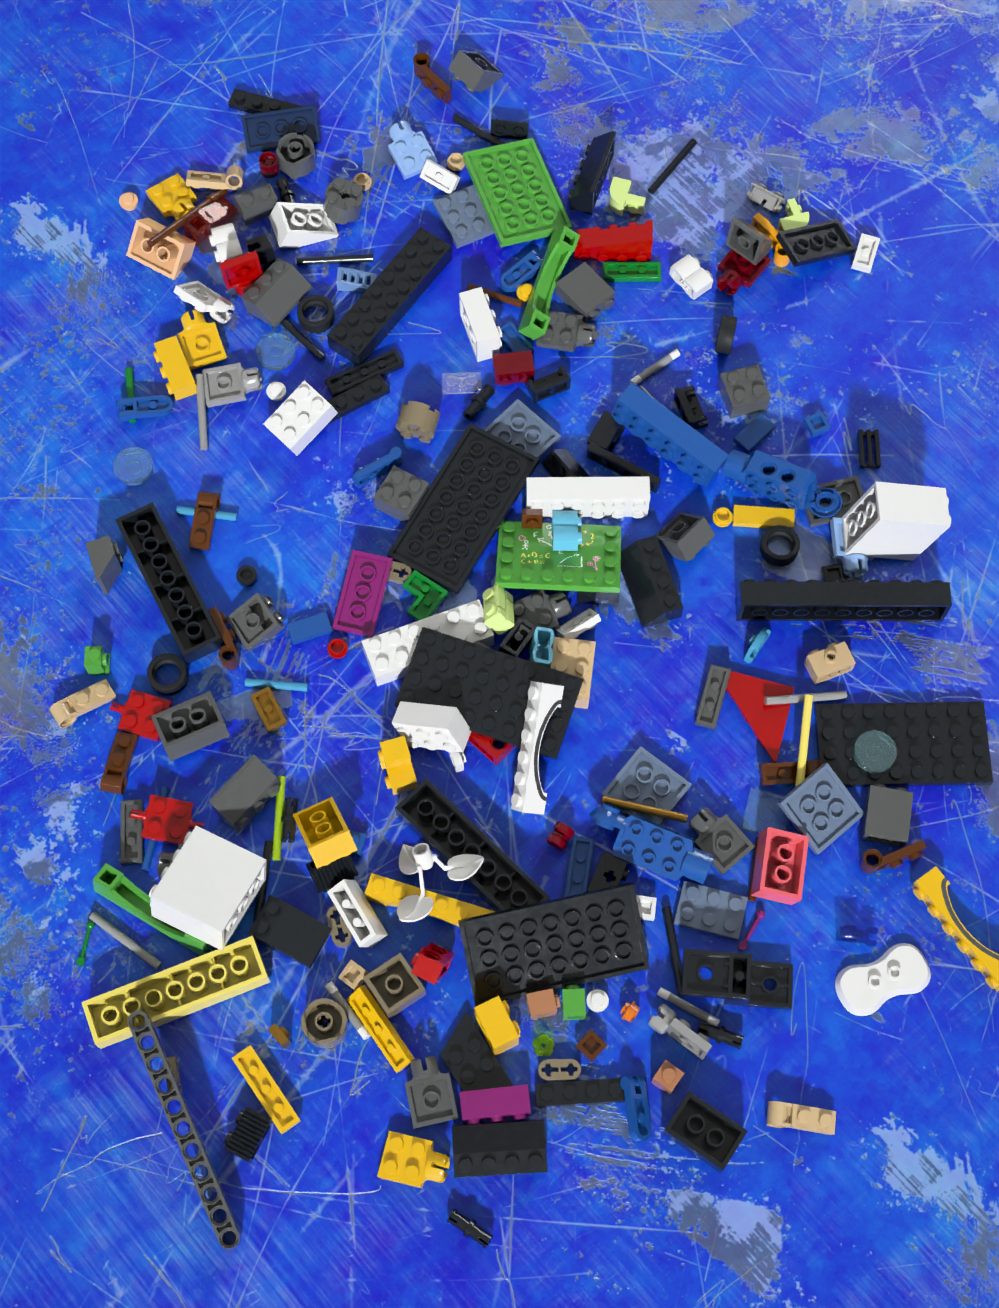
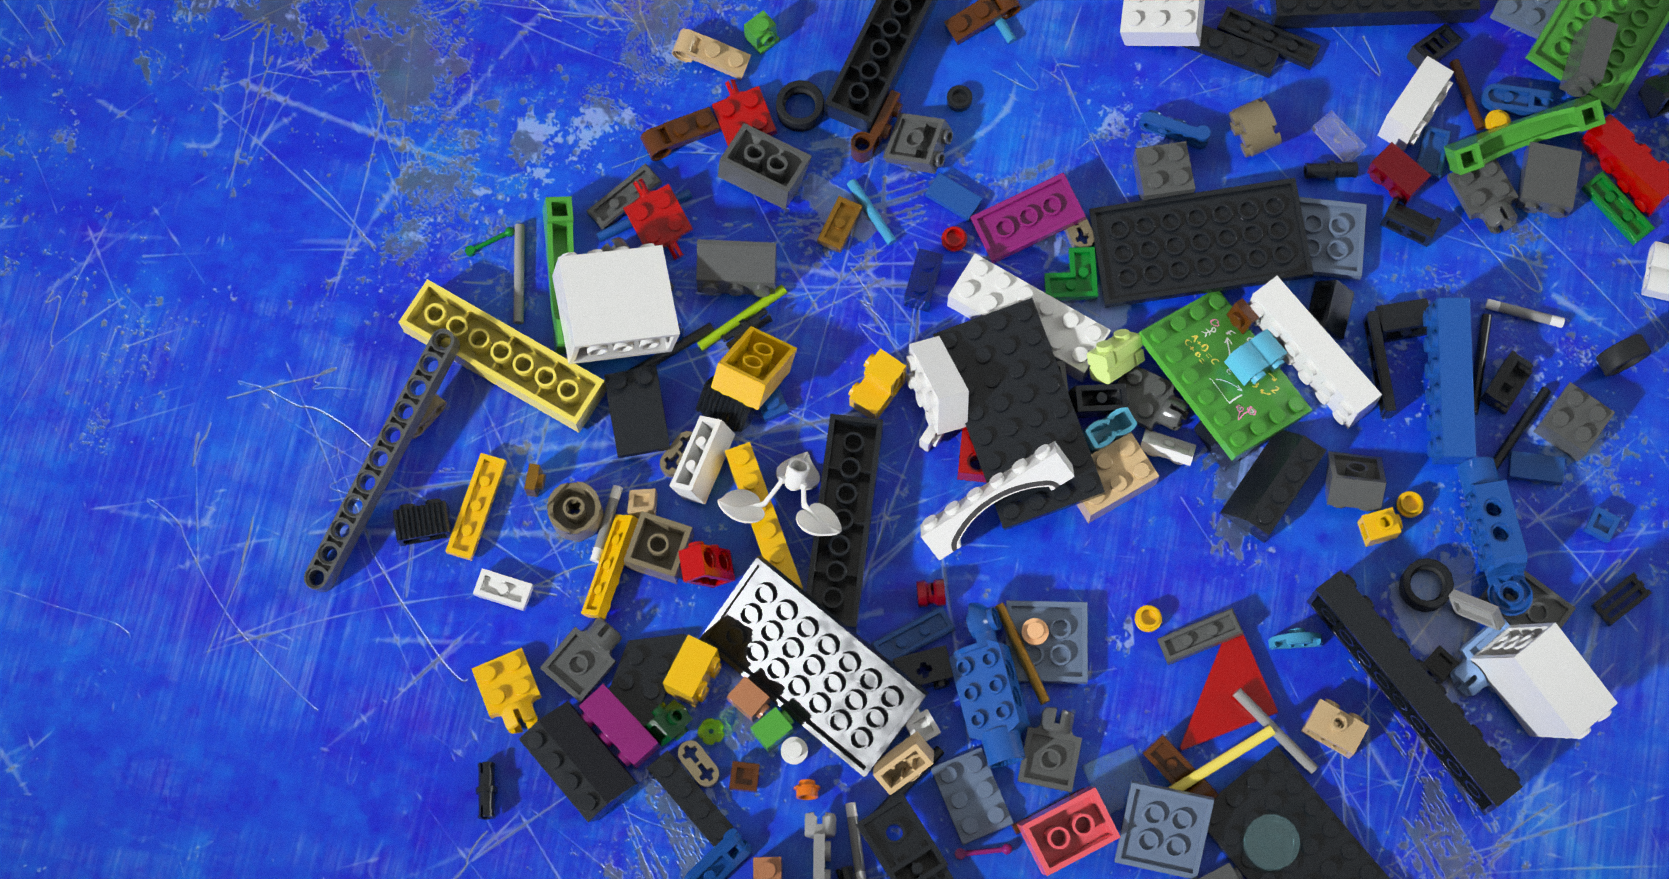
camera: 55 degrees right, 5 degrees up
yellow tile [732,505,795,530] -> none
none -> white plate [473,568,534,611]
none -> dark green brick [644,699,693,747]
none -> tan brick [873,731,934,795]
none -> clear blue brick [904,248,944,312]
none -> light nougat plate [1021,618,1049,646]
none -> yellow plate [1135,605,1162,632]
none -> yellow brick [1357,507,1403,547]
none -> black slope [1407,23,1463,69]
none -> light grey tile [1448,589,1505,631]
none -> black bar [1493,387,1551,470]
none -> dark grey brick [1559,16,1618,97]

